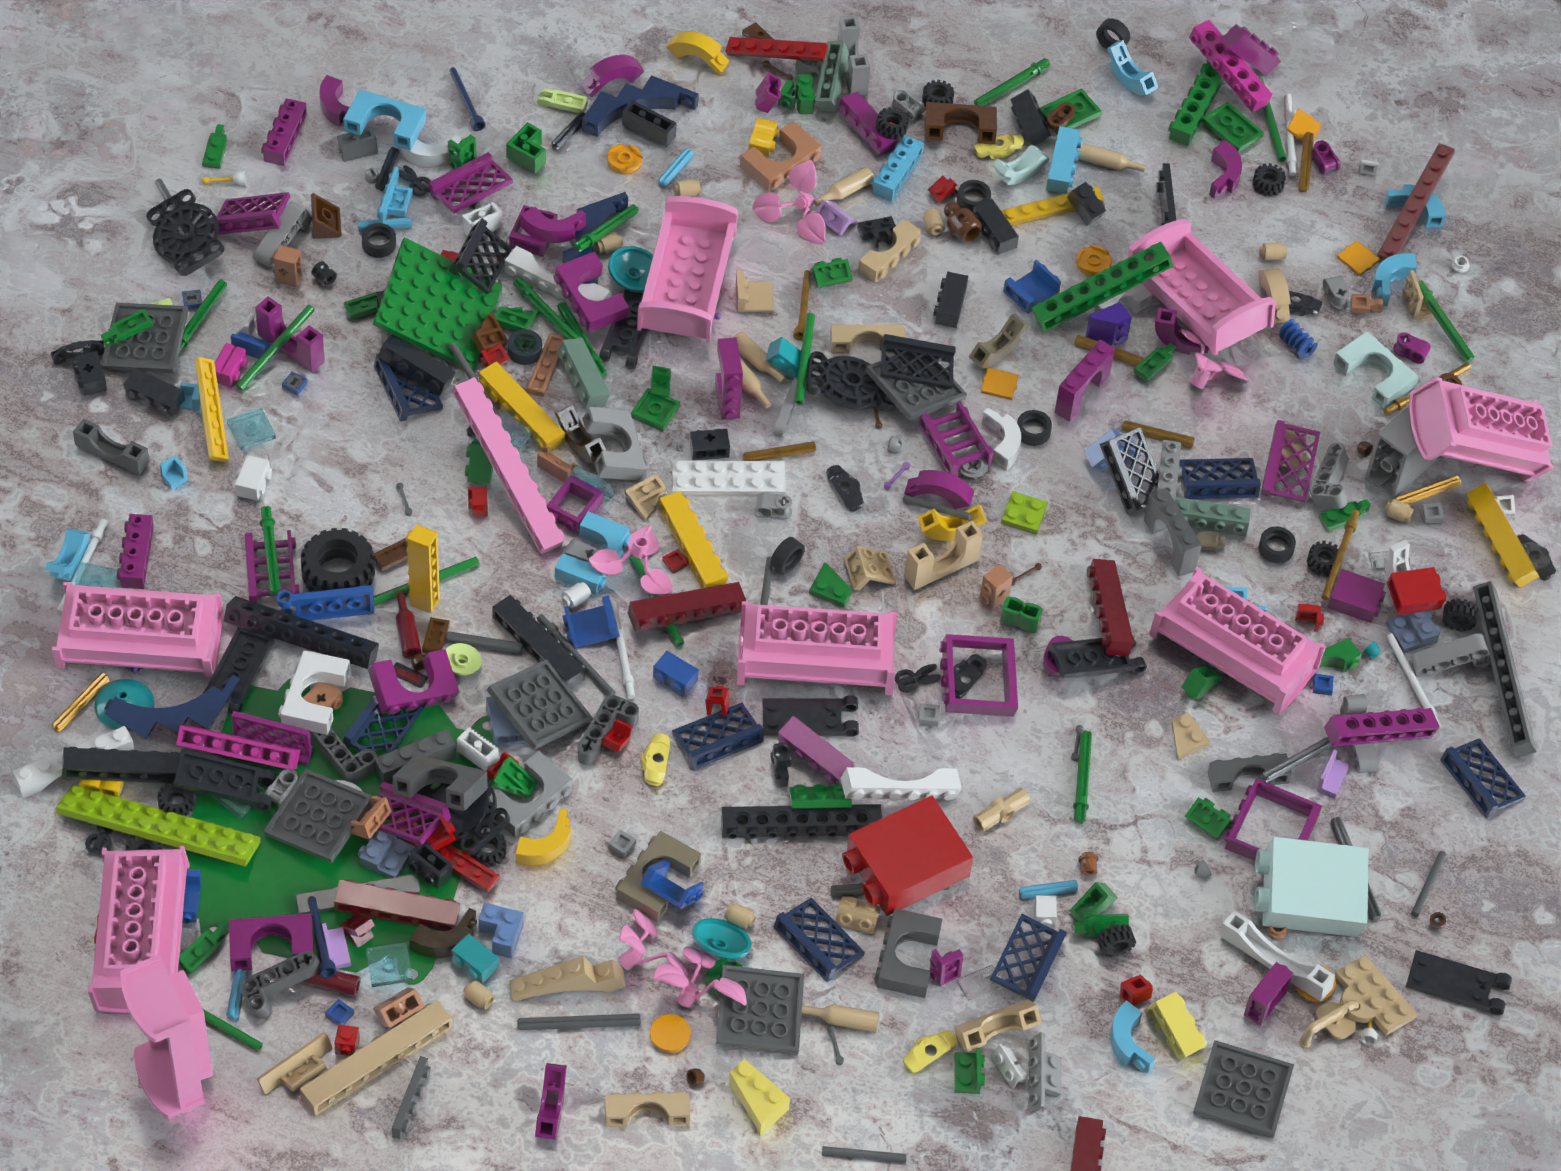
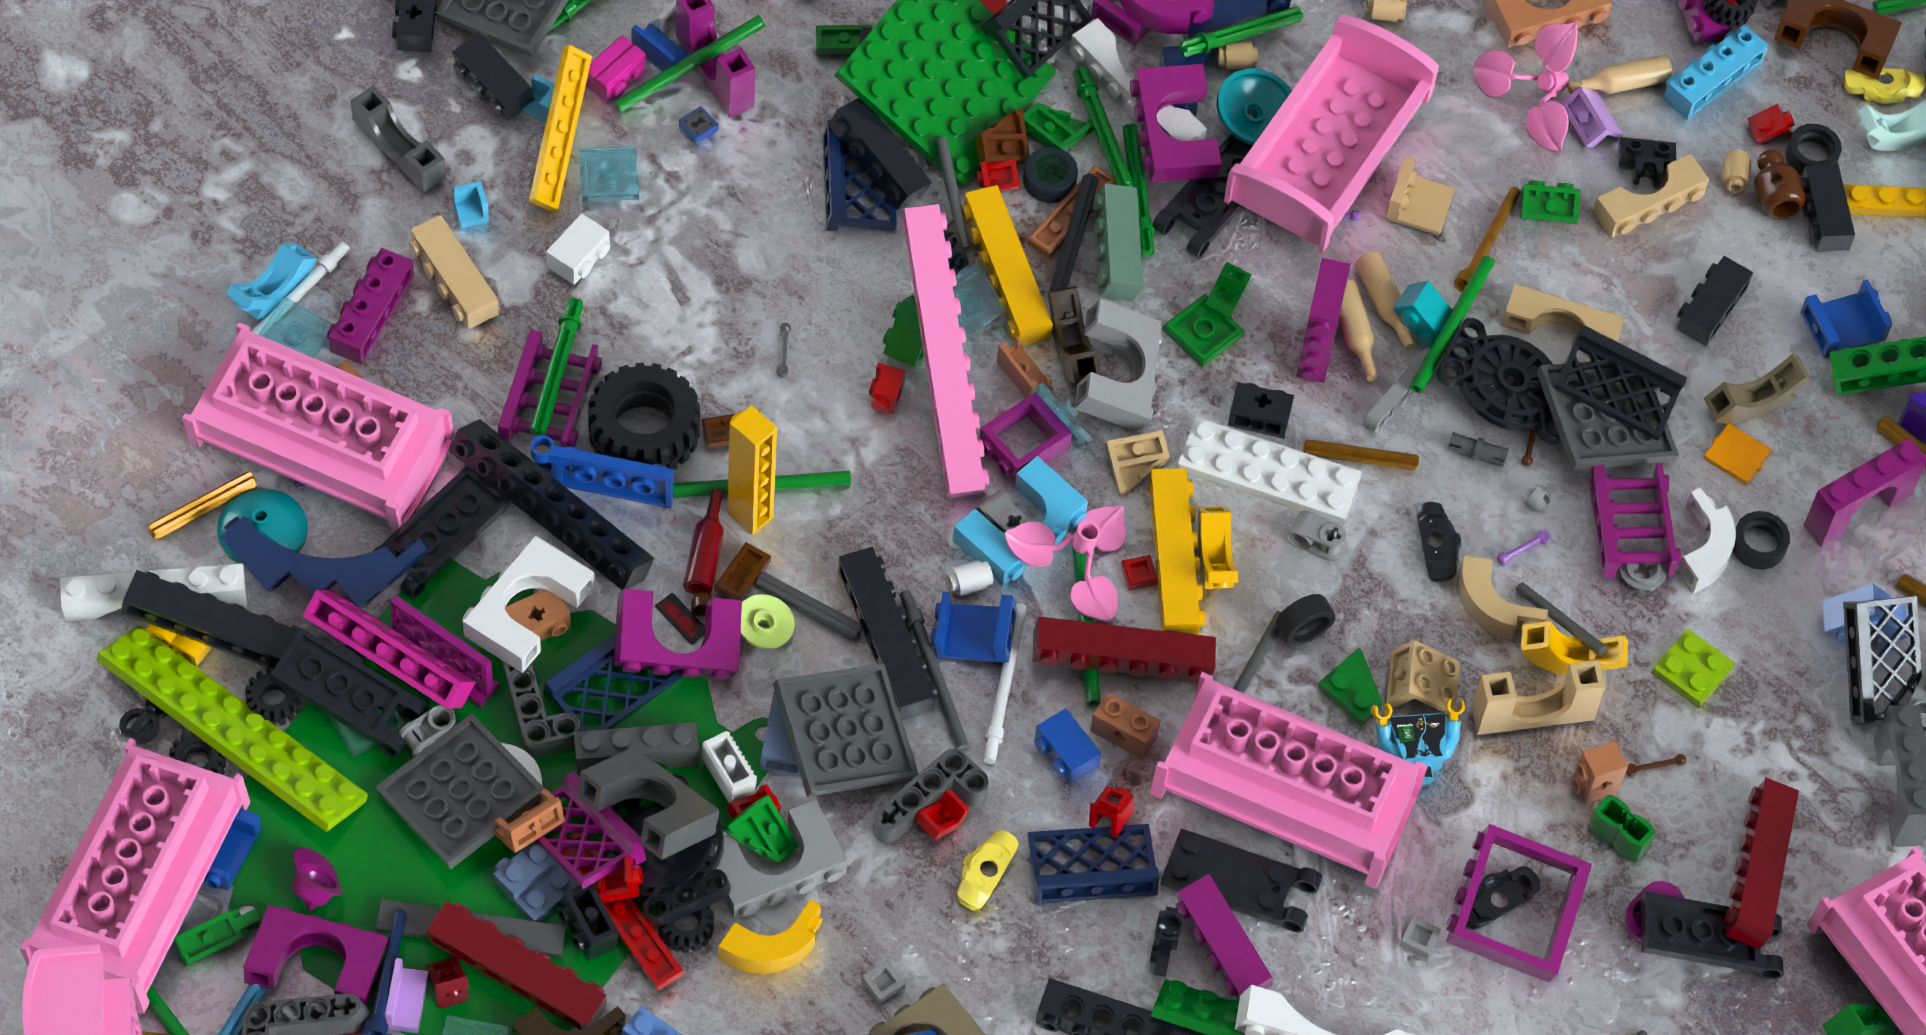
camera: 20 degrees right, 5 degrees up
black piece [895,664,941,693] -> none
magenta arch [904,470,974,509] -> none
none -> magenta piece [292,848,343,911]
none -> tan brick [409,215,499,330]
none -> black axle [1049,173,1099,291]
none -> nougat brick [1090,692,1161,759]
none -> yellow arch [1198,506,1238,589]
none -> torso [1371,698,1465,785]
none -> dark grey pin [1447,432,1509,466]
none -> tan arch [1458,556,1548,640]

